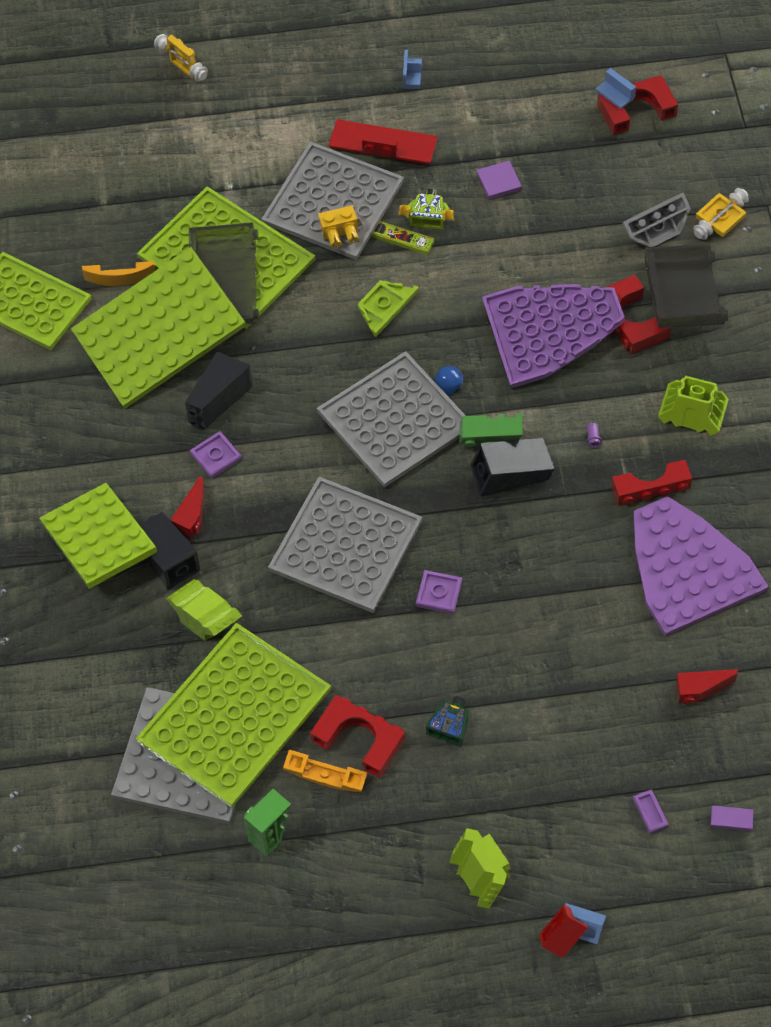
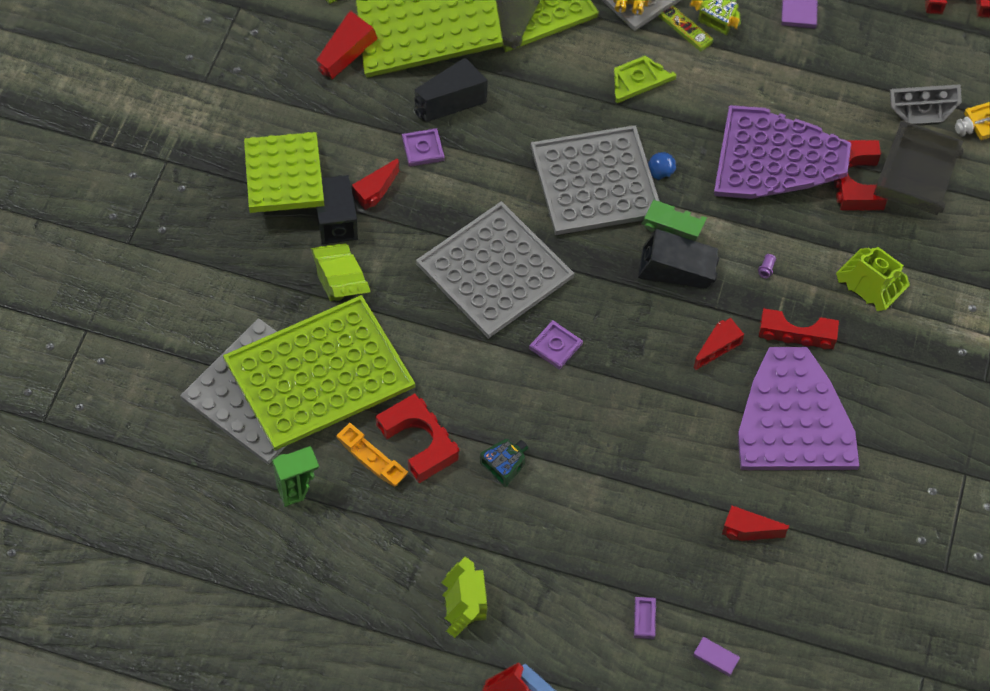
camera: 20 degrees right, 0 degrees up
none -> red slope [316,11,378,79]
none -> red slope [694,318,744,370]

